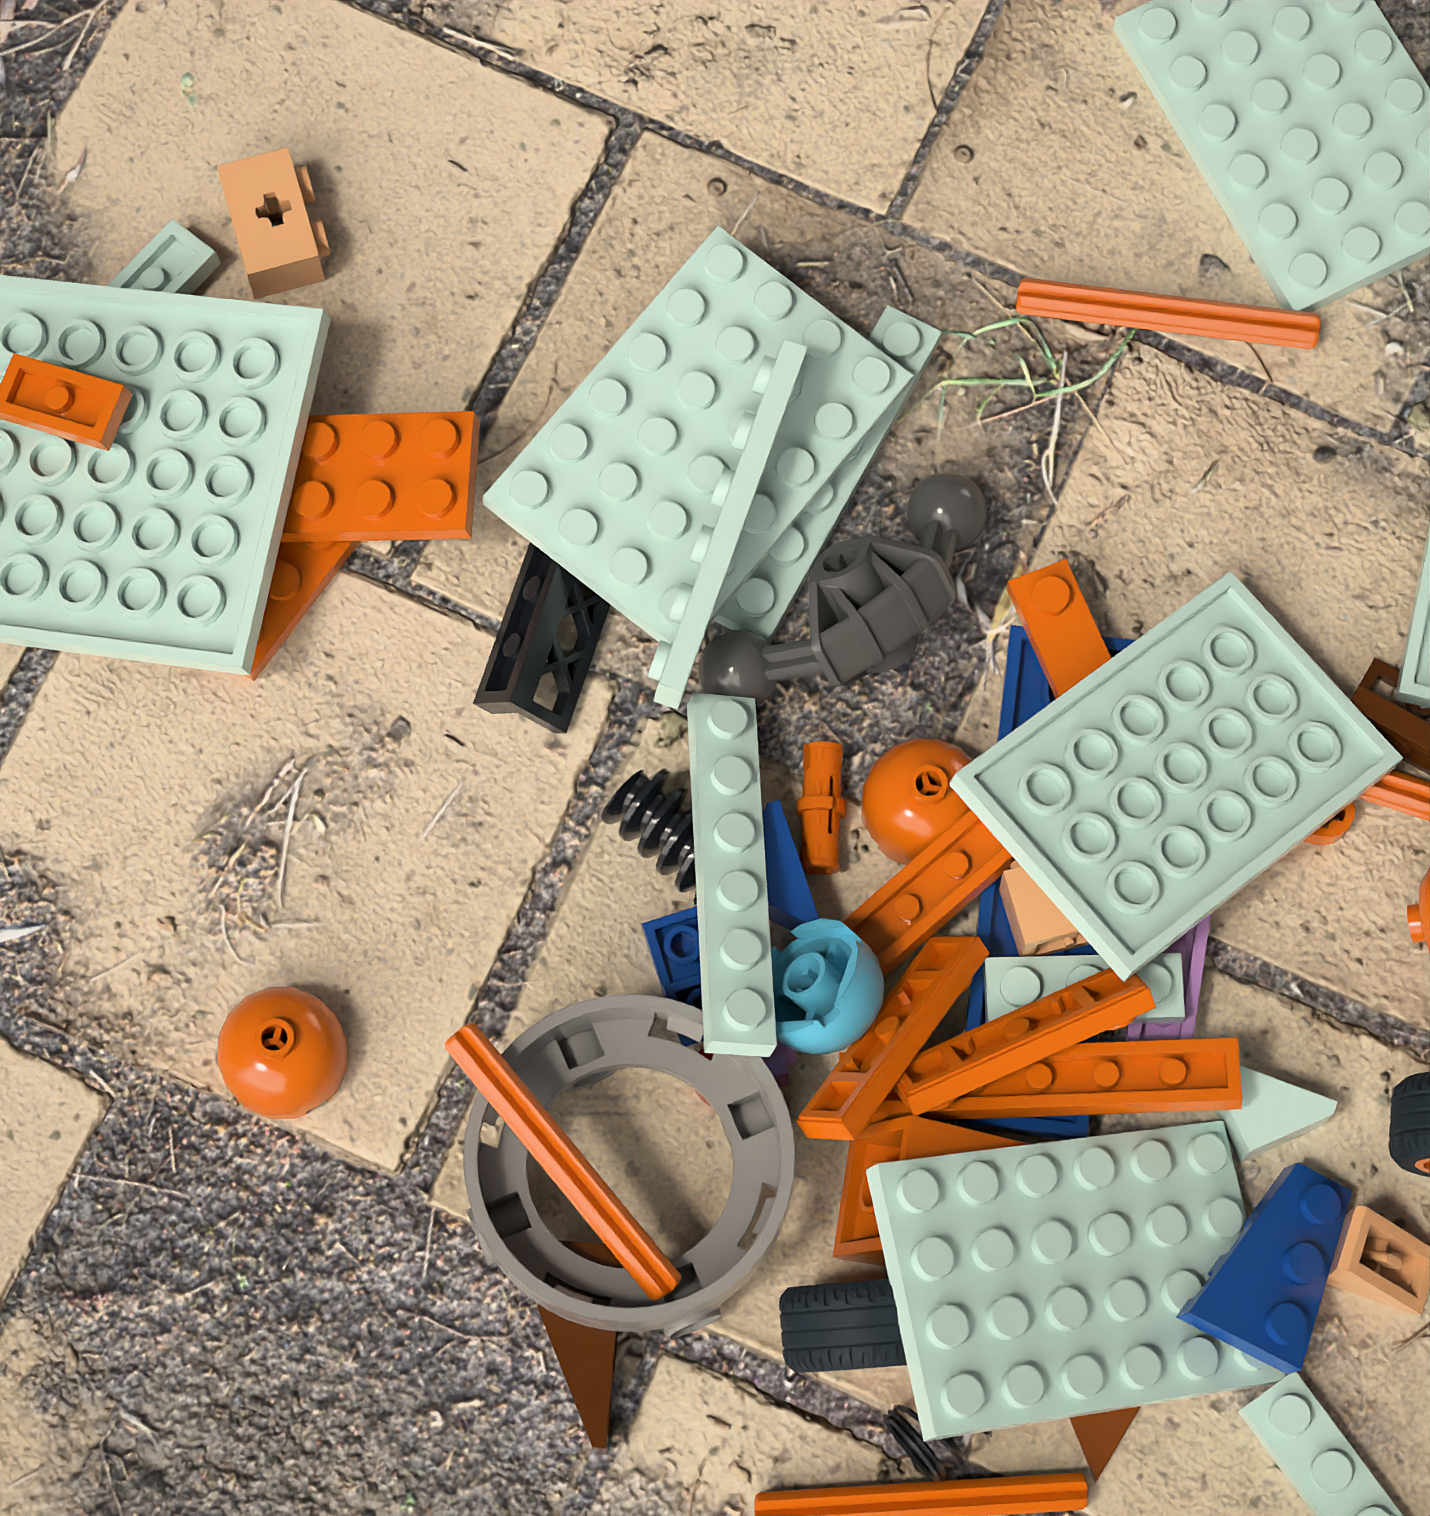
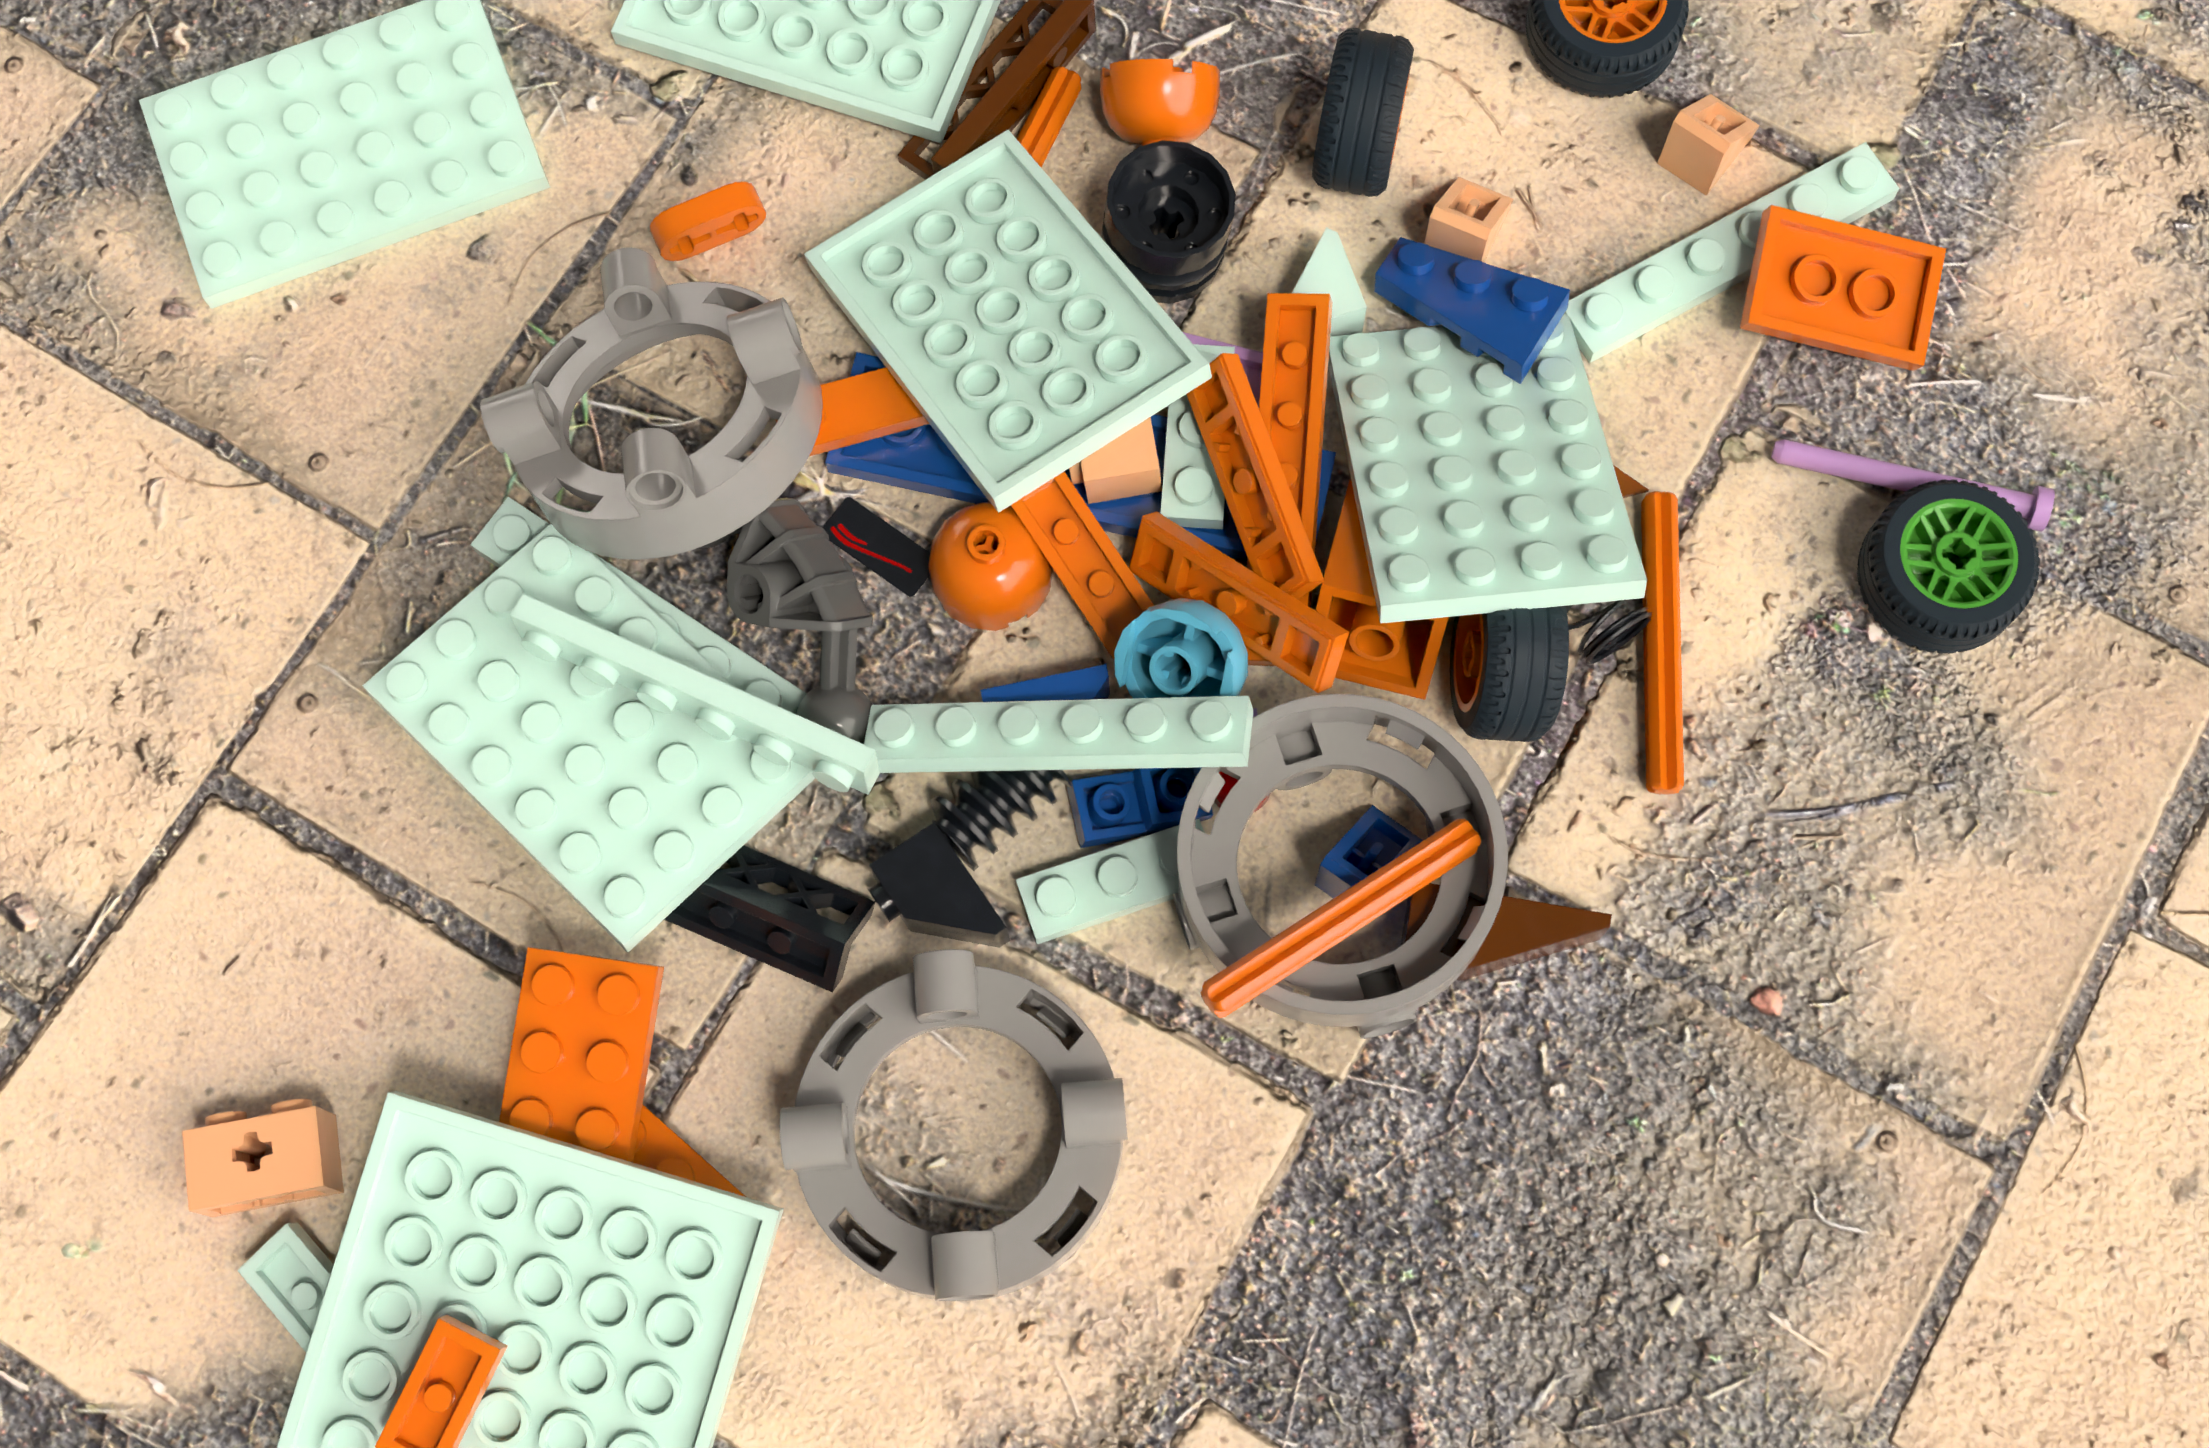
camera: 80 degrees left, 0 degrees up
orange cylinder [217,987,348,1119] -> none
orange pin [796,741,847,875] -> none
orange axle [1016,278,1321,349] -> none
none -> light grey piece [480,248,823,560]
none -> orange beam [650,181,766,261]
none -> light grey piece [780,949,1128,1301]
none -> black sticker [823,497,930,597]
none -> black slope [868,822,1010,948]
none -> light aqua plate [1016,819,1204,944]
none -> black wheel [1101,140,1236,304]
none -> blue slope [1315,805,1423,899]

